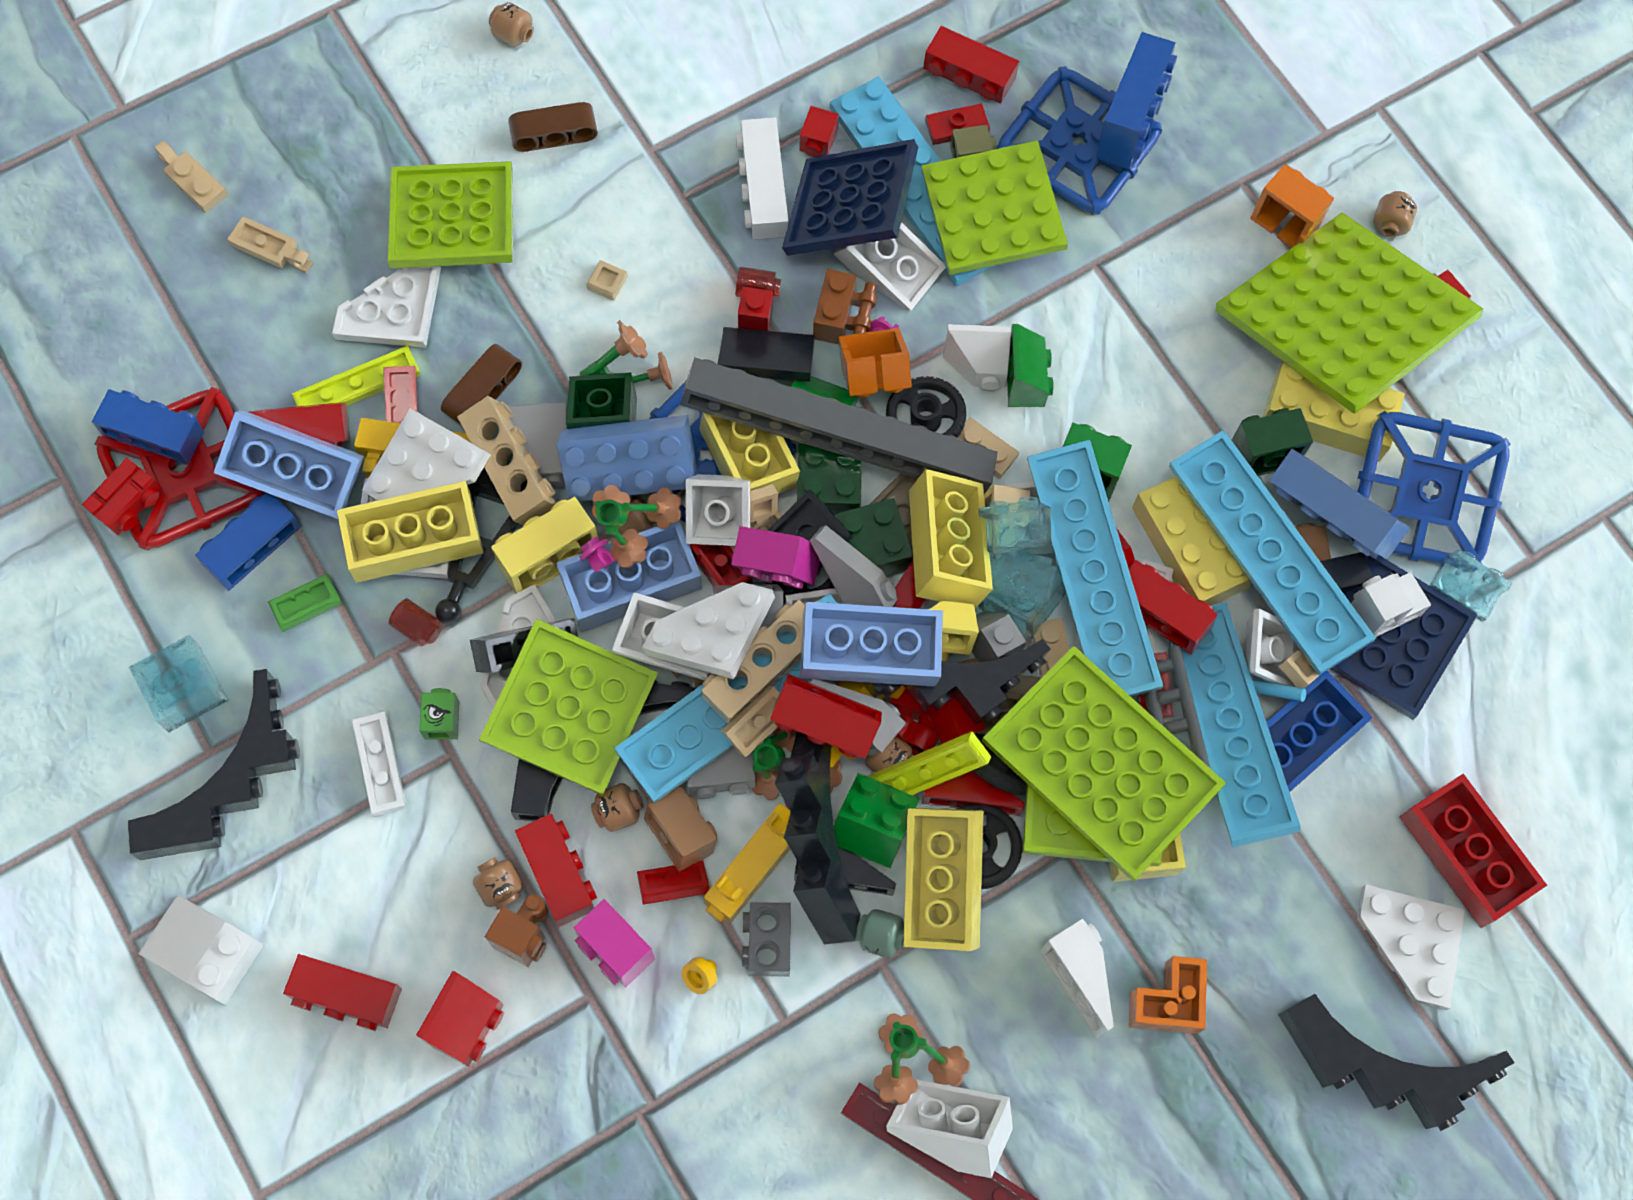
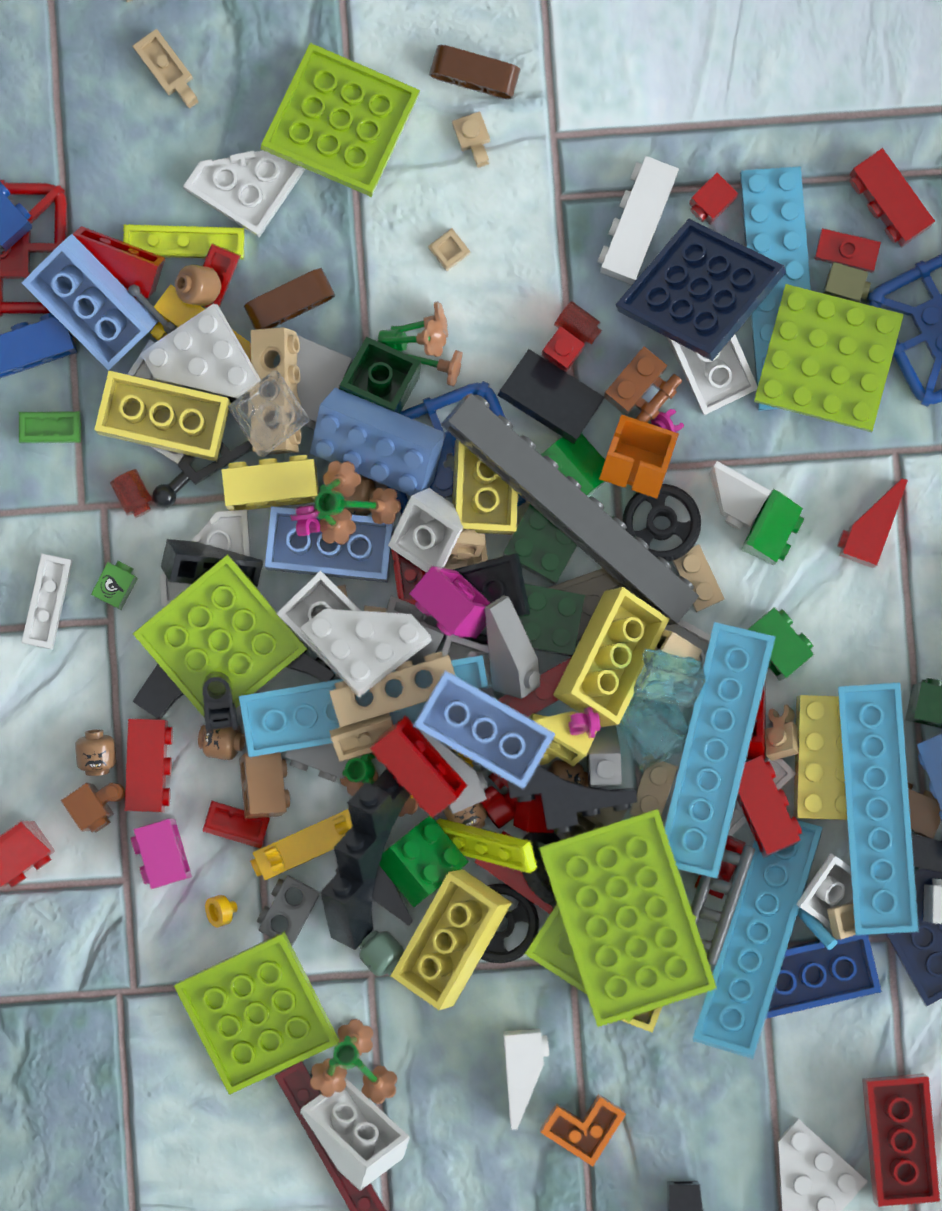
camera: 30 degrees right, 15 degrees up
none -> dark grey hinge [128,284,176,334]
none -> lime plate [174,932,340,1095]
none -> medium nougat head [175,264,221,306]
none -> black piece [202,672,238,734]
none -> clear plate [228,370,311,457]
none -> tan plate [452,111,490,168]
none -> dark pink plate [568,707,600,738]
none -> tan plate [765,705,799,761]
none -> red slope [837,478,908,568]

